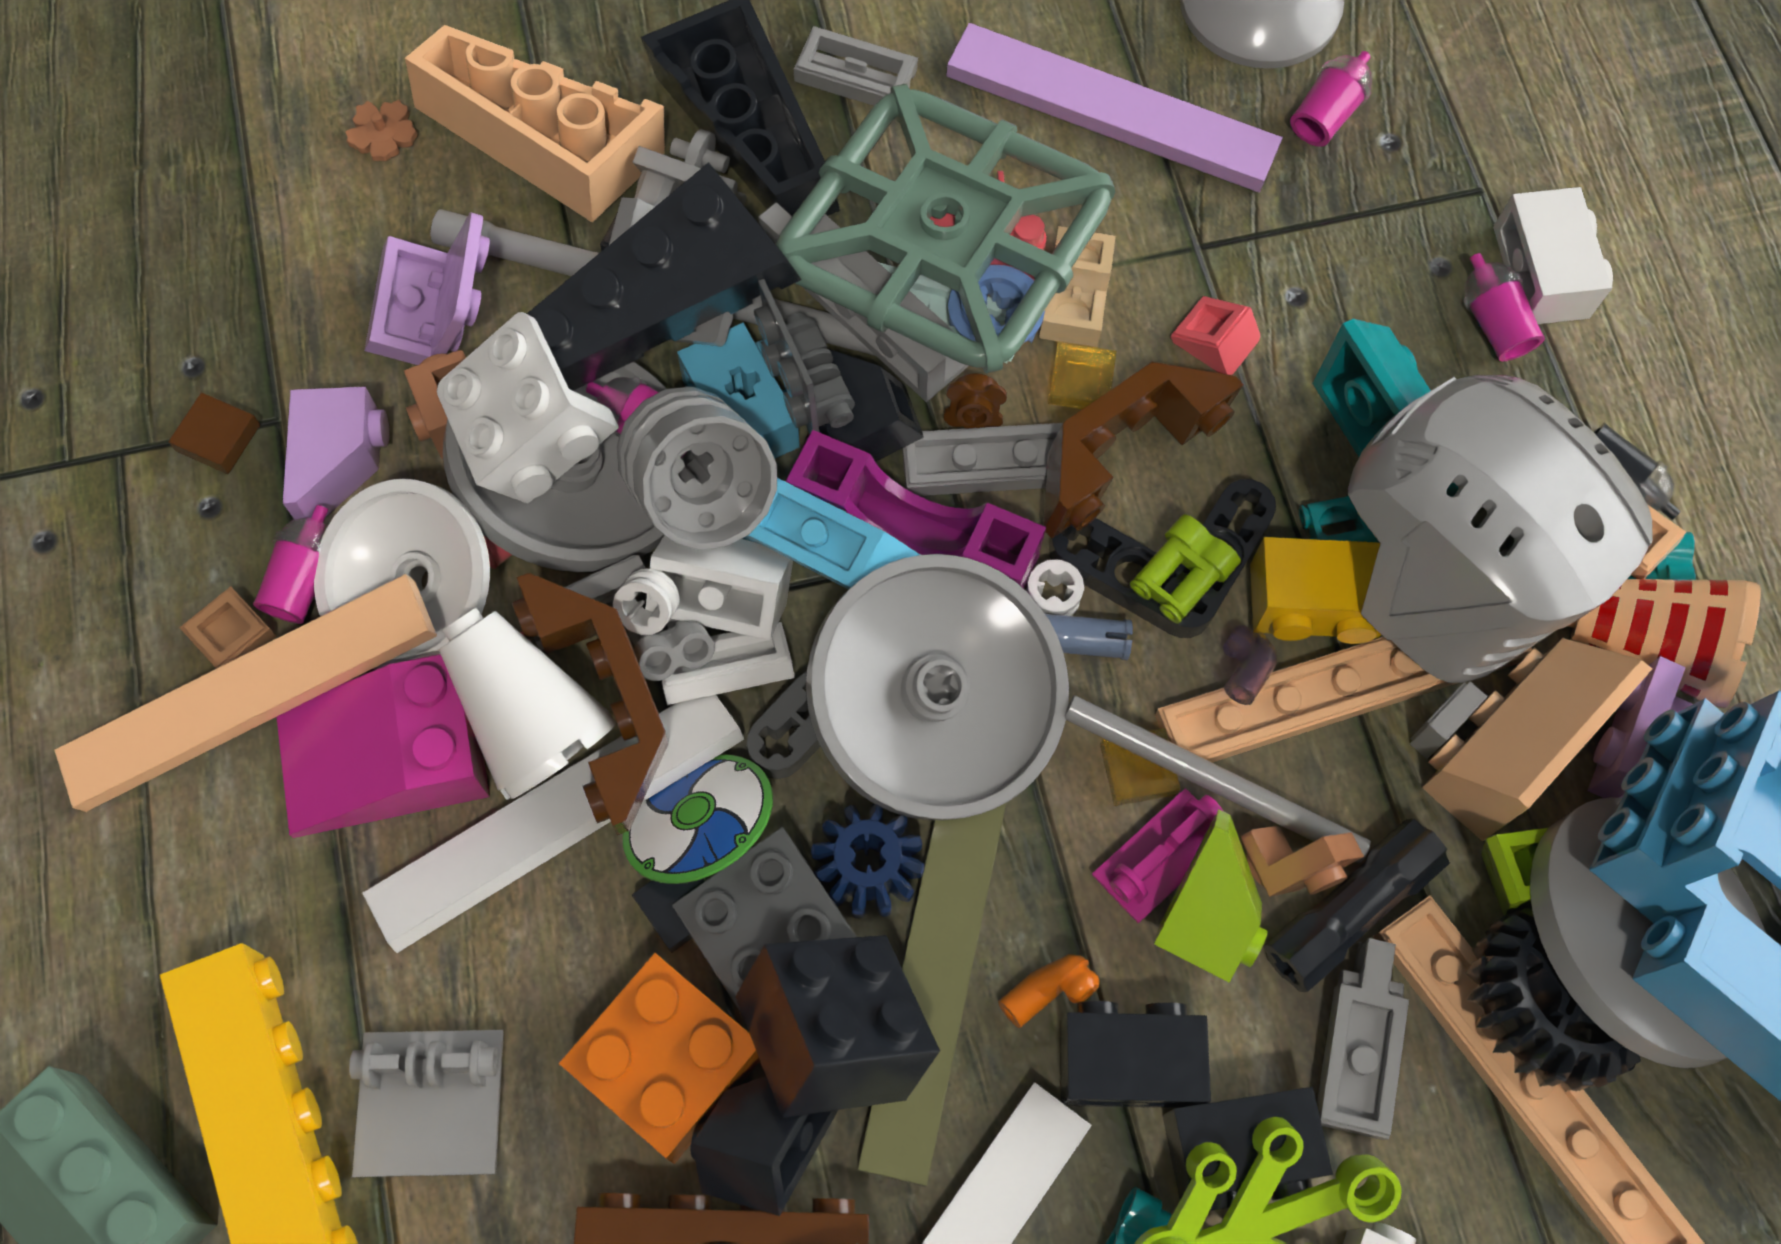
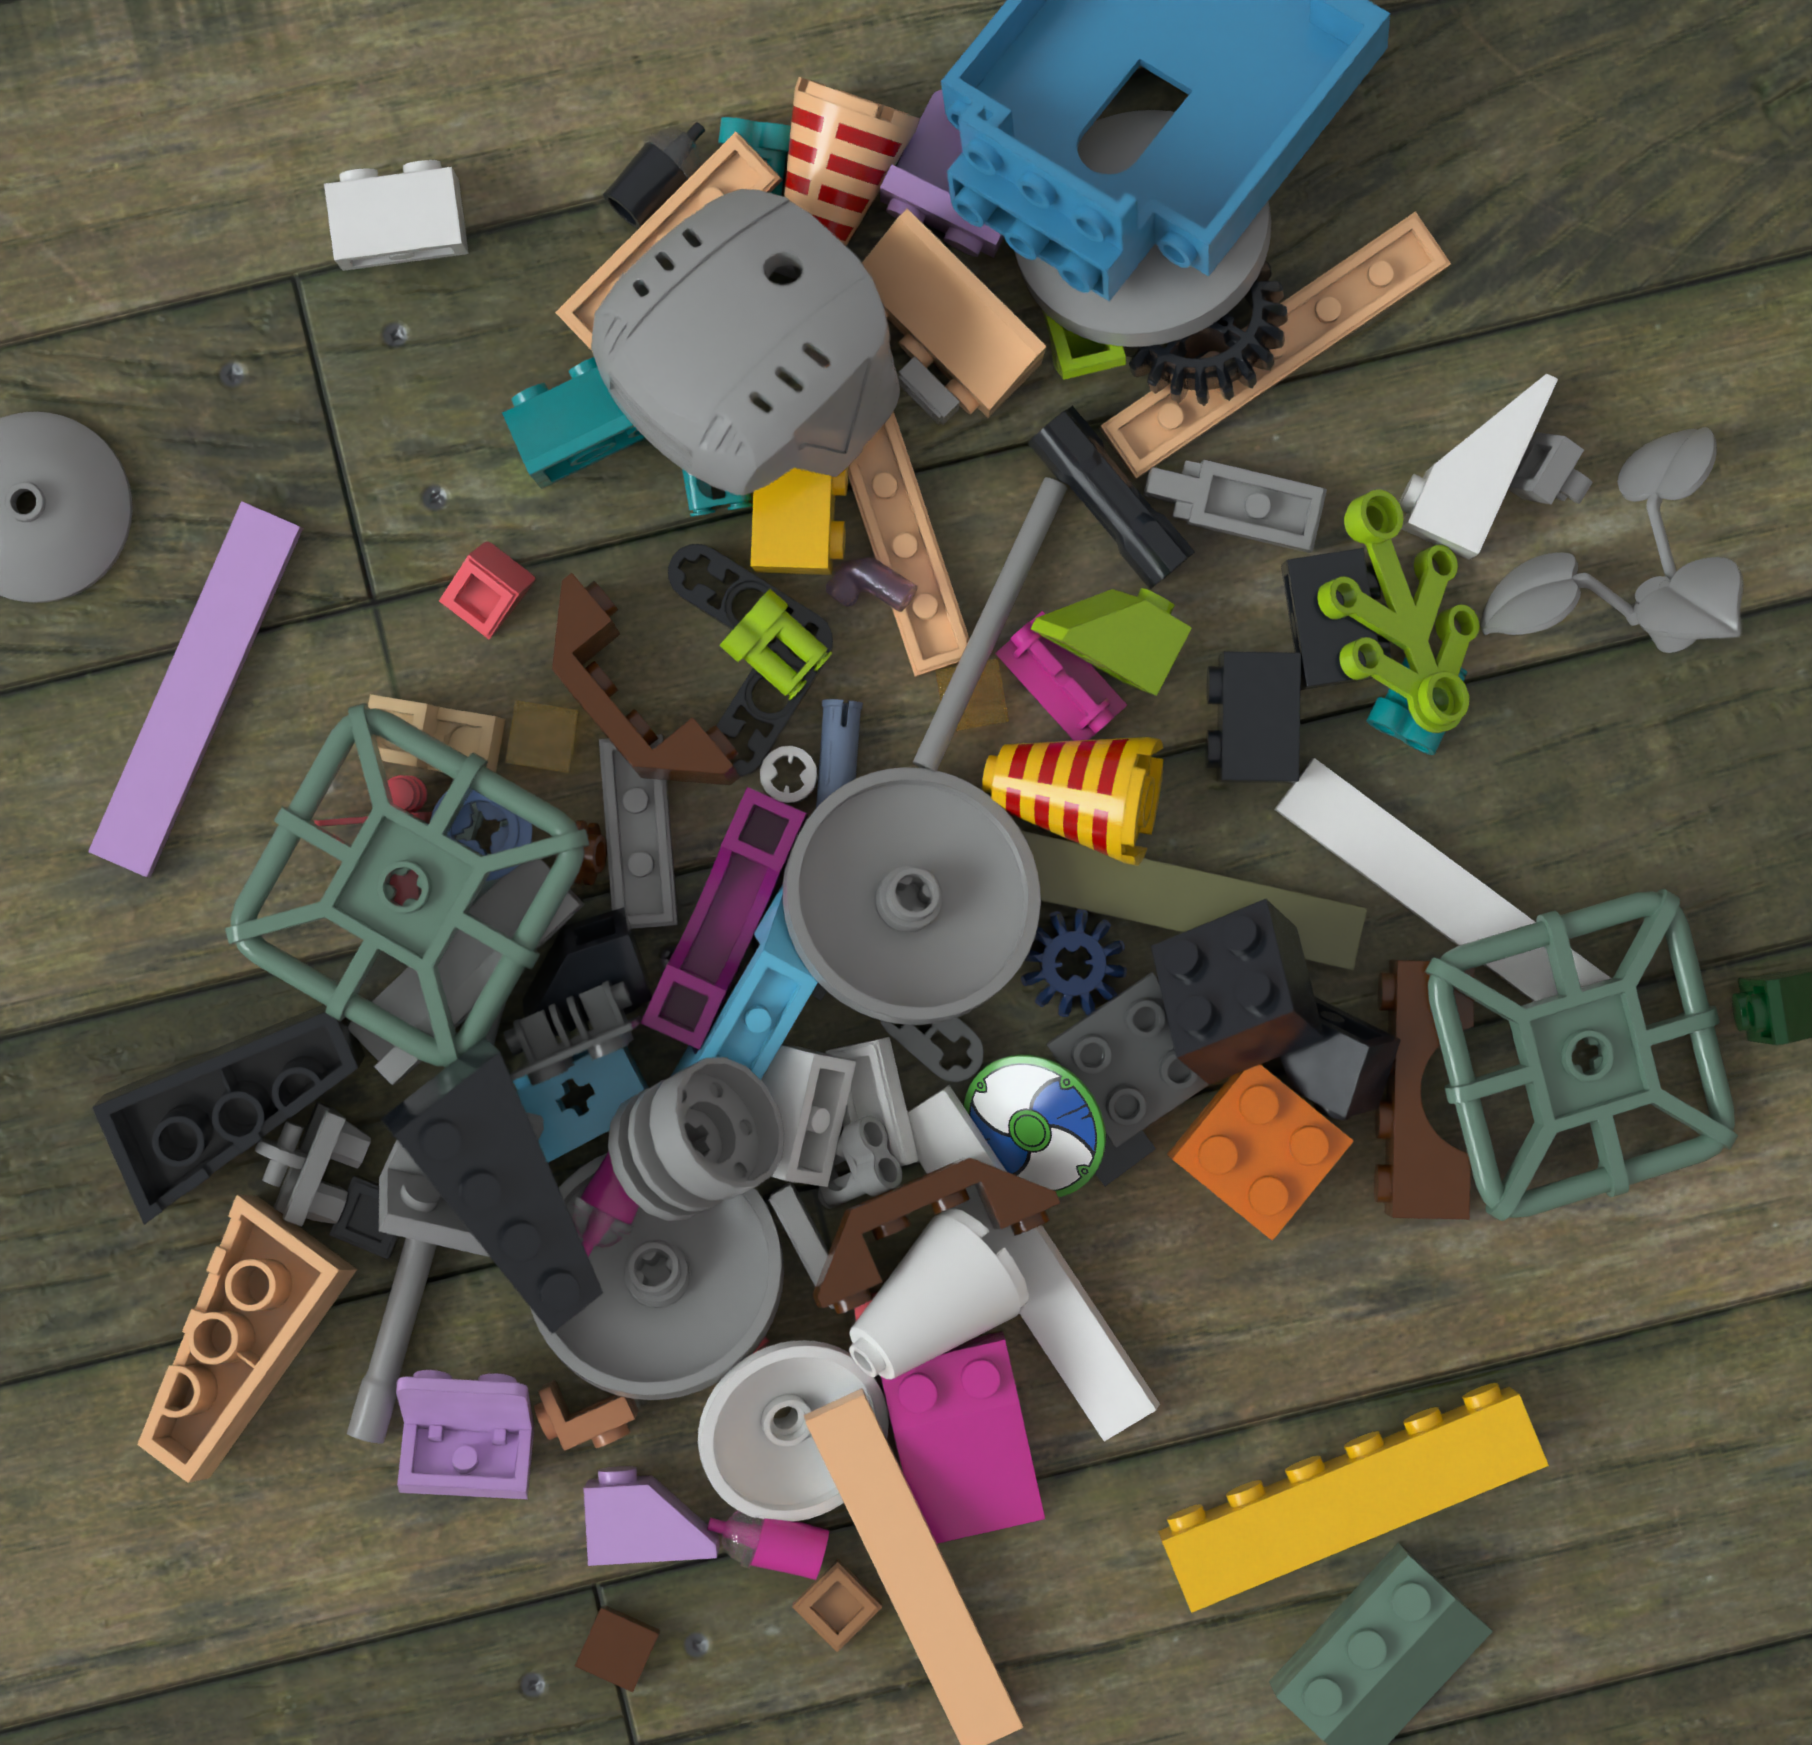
camera: 80 degrees left, 20 degrees up
nougat plant [345,100,418,161] -> none
light grey hinge [349,1030,504,1177] -> none
white bracket [437,312,619,504] -> none
white bush [613,569,680,635] -> none
light grey tile [794,26,918,106] -> none
orange arm [998,954,1099,1028] -> none
nougat bracket [1241,826,1364,897] -> none
dark pink piece [1290,51,1372,147] -> none
dark pink piece [1463,253,1545,361] -> none
none -> yellow cone [982,737,1164,866]

